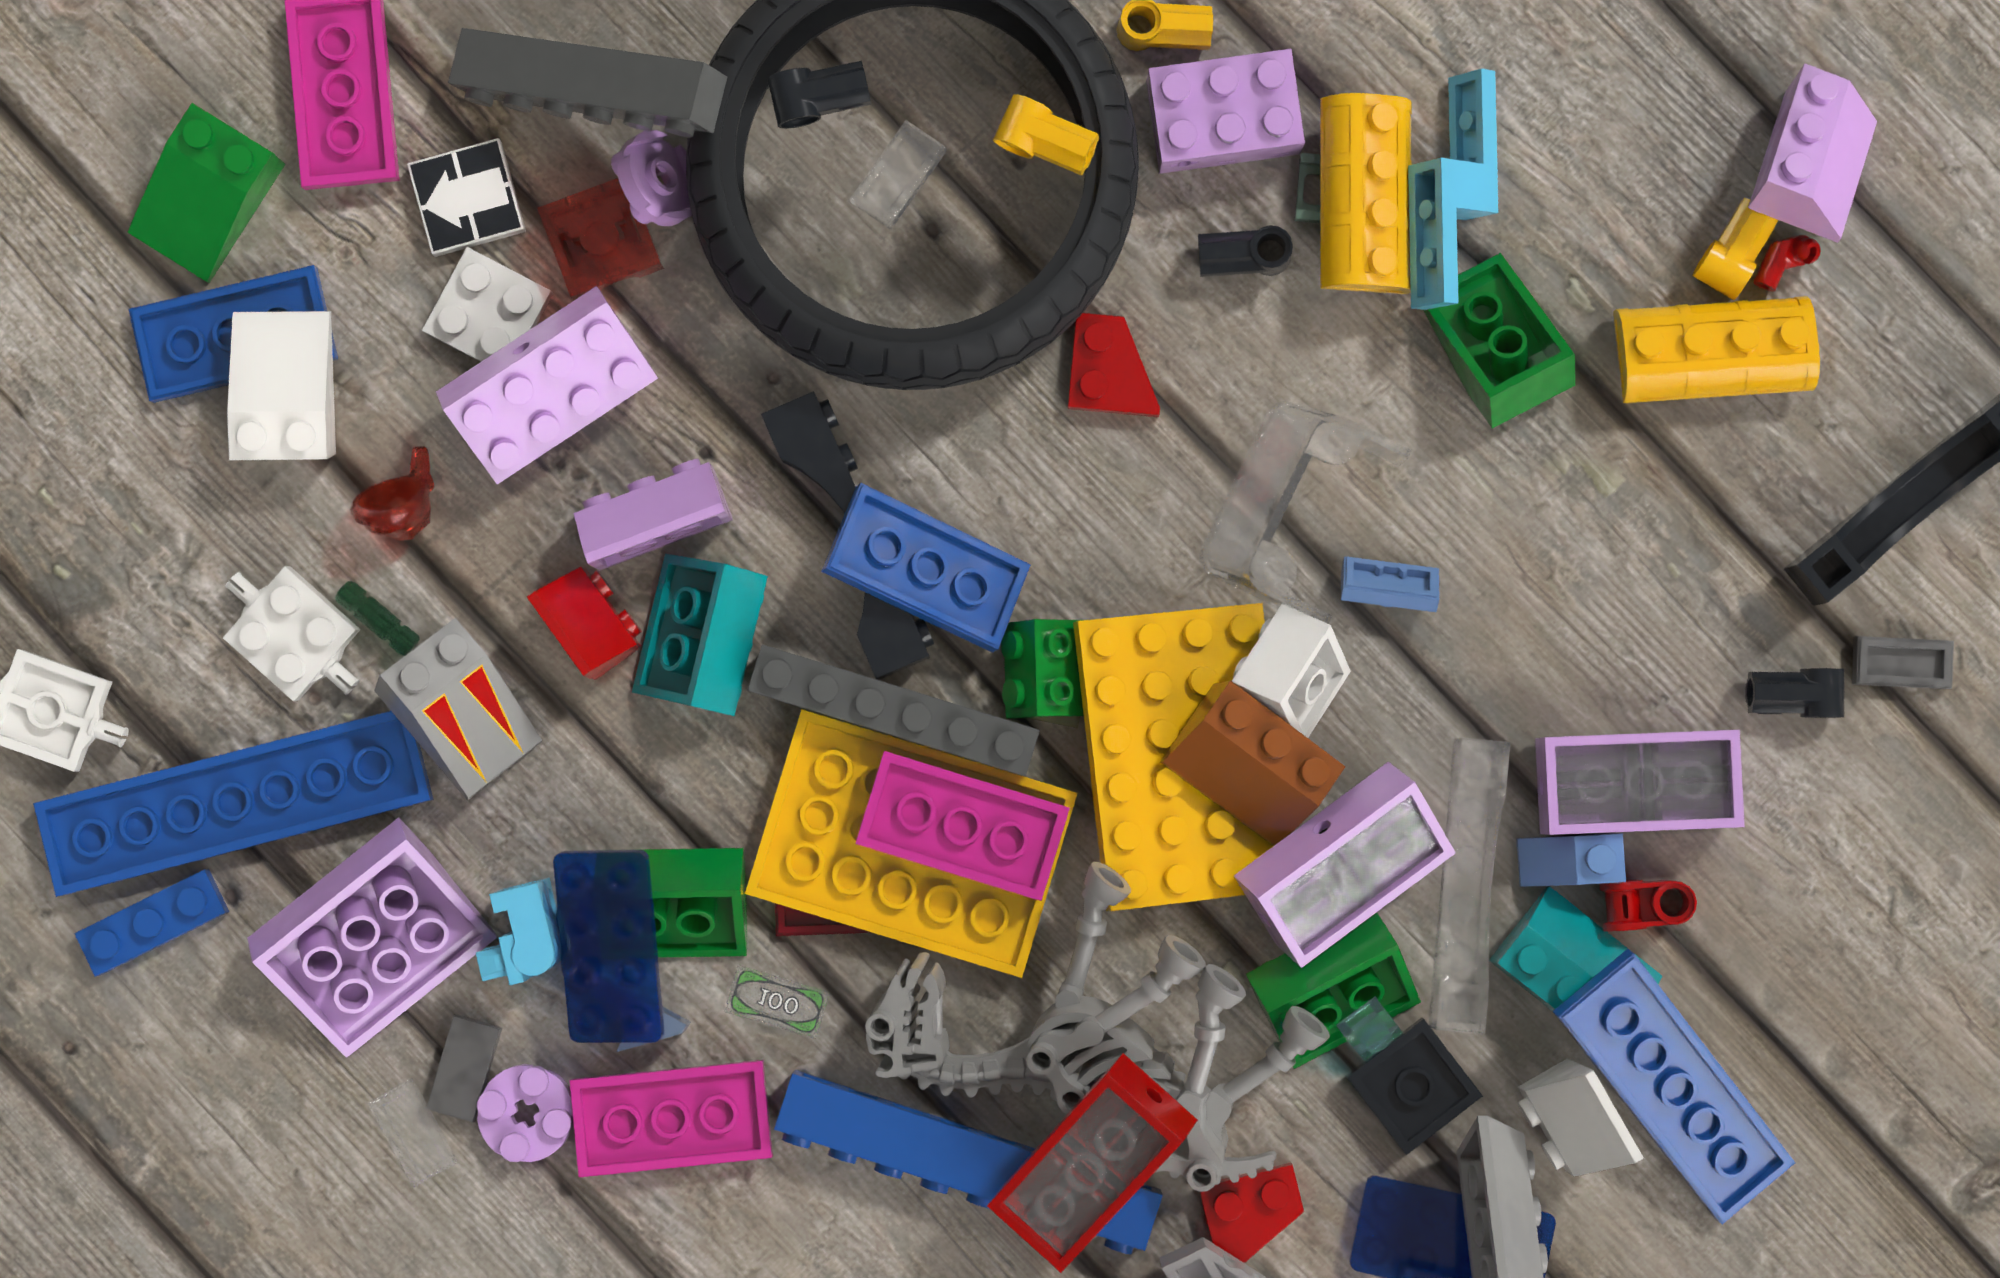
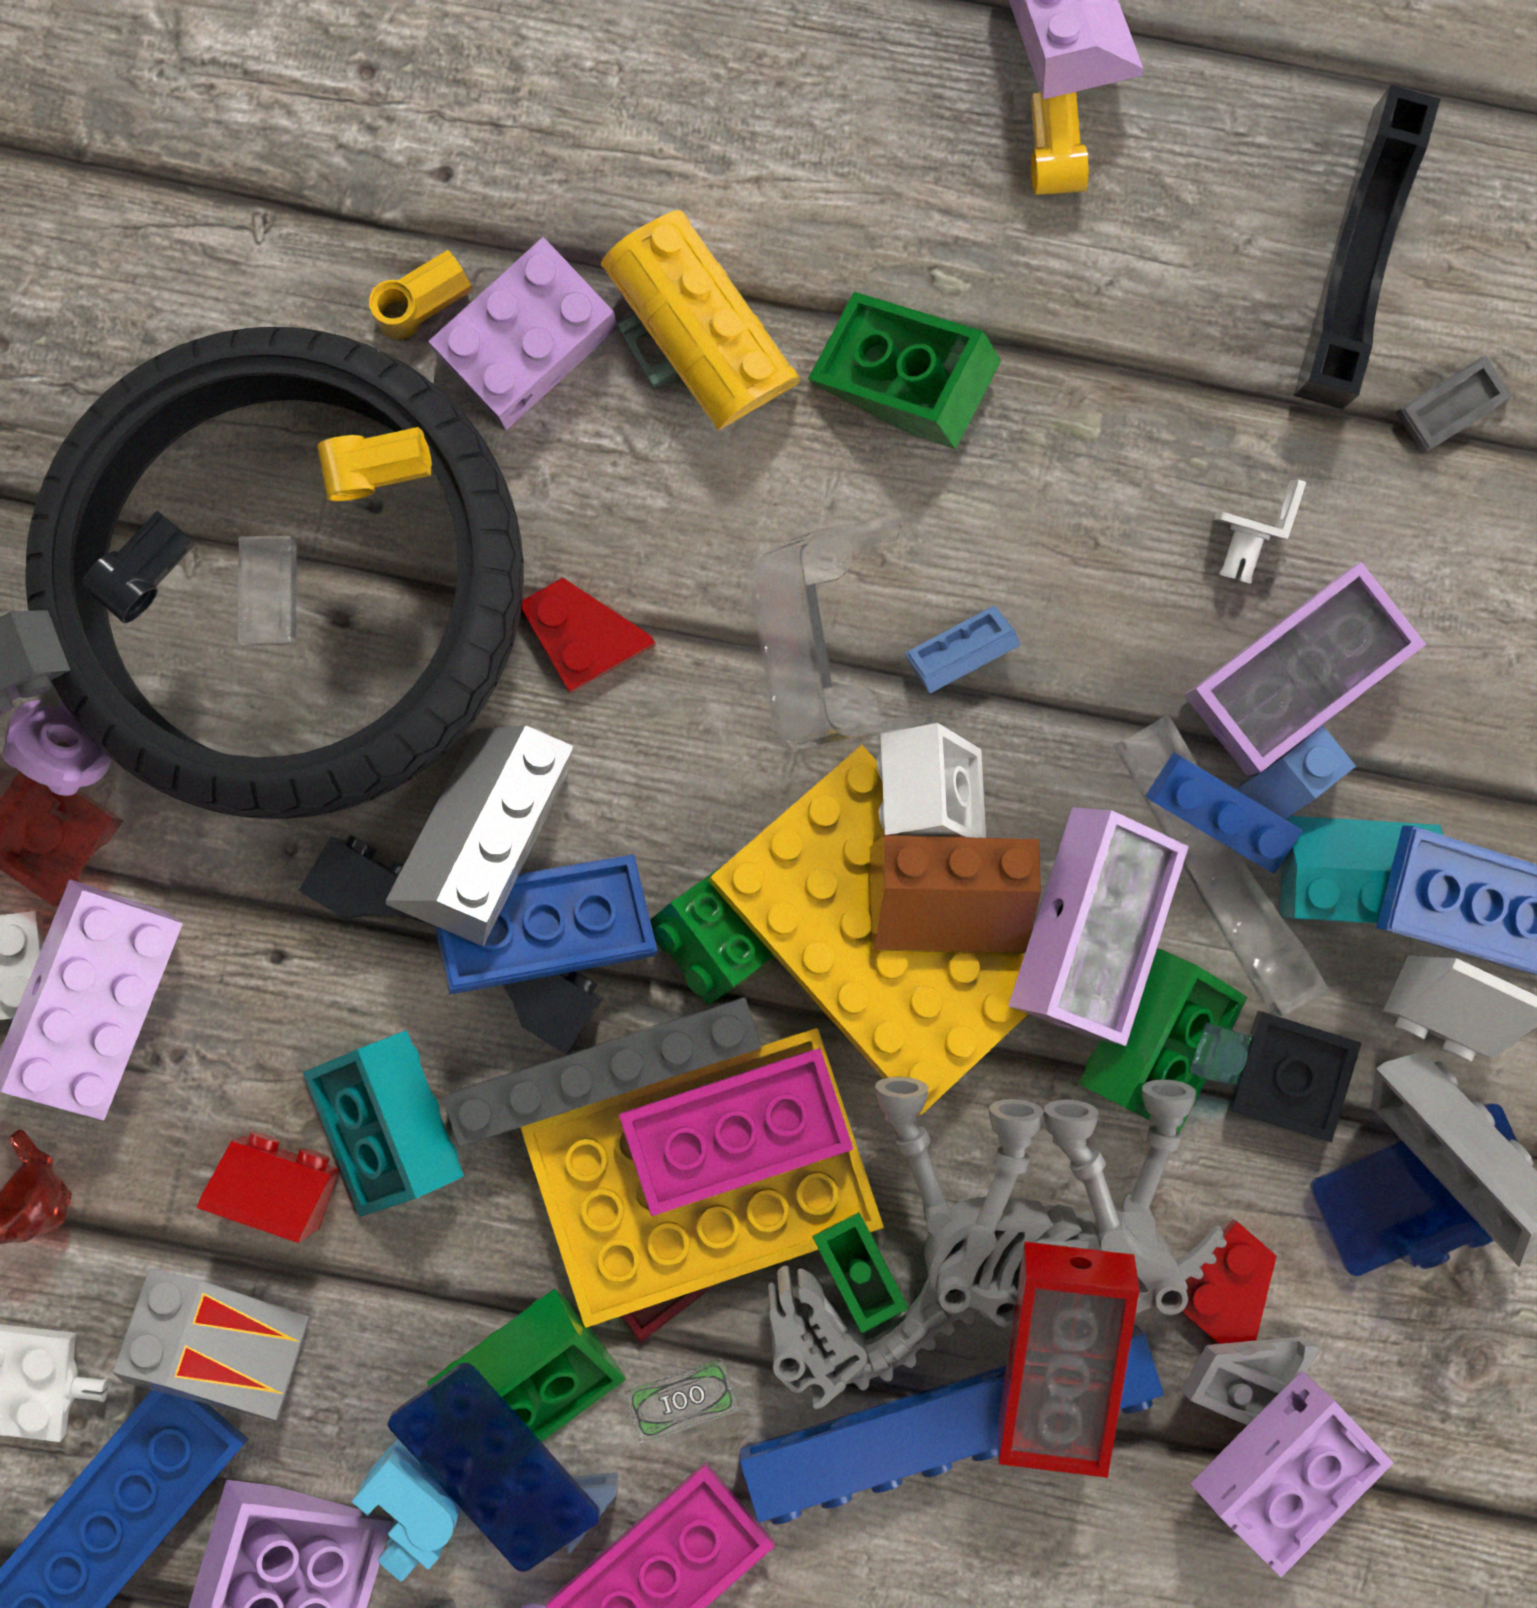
camera: 40 degrees left, 0 degrees up
clear green axle [335,581,420,656] -> none
lavender slope [573,459,733,571] -> none
black piece [1198,225,1293,277] -> none
medium azure bracket [1408,69,1498,310] -> none
red piece [1599,880,1697,932] -> none
yellow container [1613,296,1820,403] -> none
black piece [1745,668,1844,718] -> none
red arm [1753,235,1821,292] -> none
none -> light grey slope [386,726,574,946]
none -> green slope [812,1212,909,1333]
none -> blue plate [1145,752,1303,874]
none -> white bracket [1213,479,1306,584]

